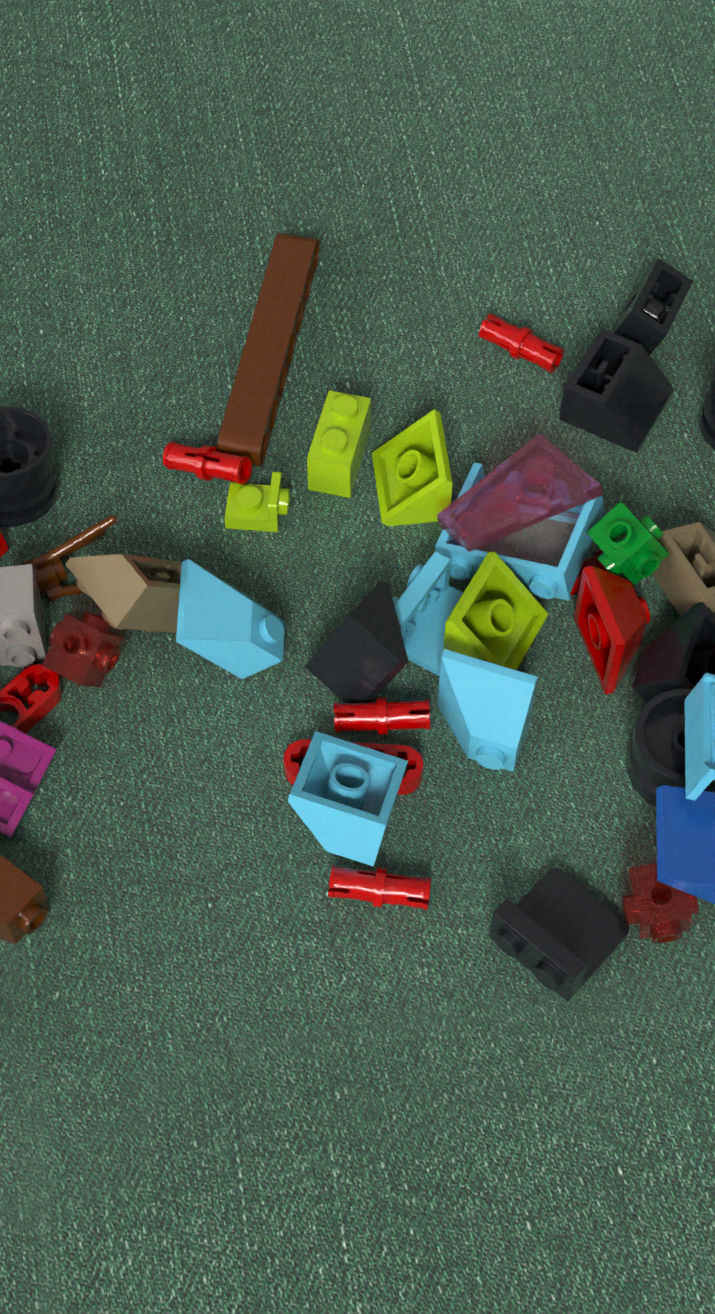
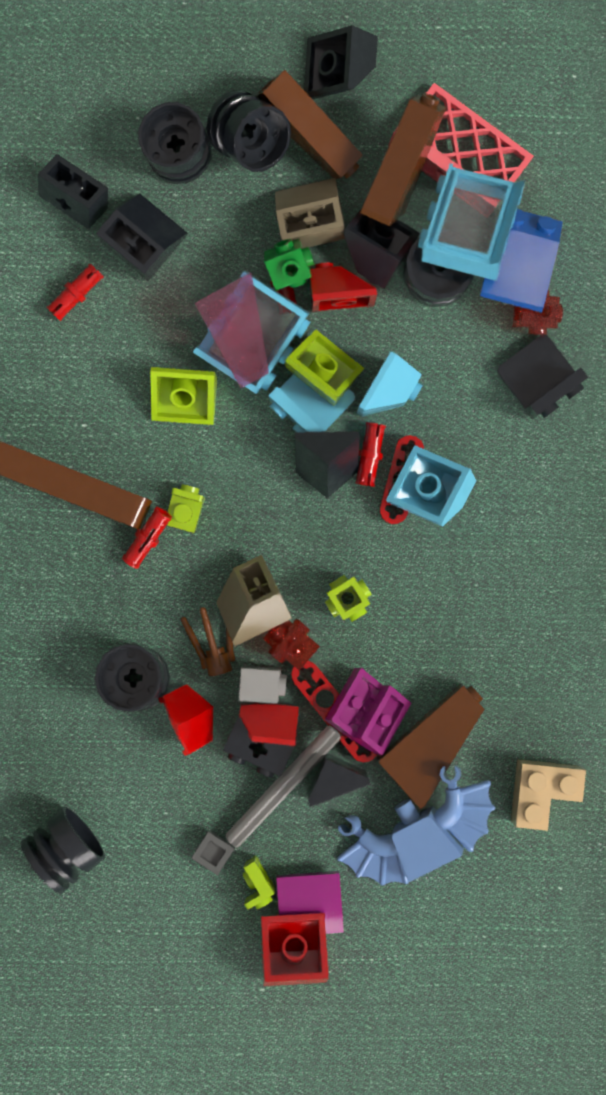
camera: 80 degrees left, 30 degrees up
medium azure slope [176,559,285,679] -> none
lime brick [307,390,371,498] -> none
red pin [328,865,432,910] -> none
none -> lime brick [325,575,372,622]

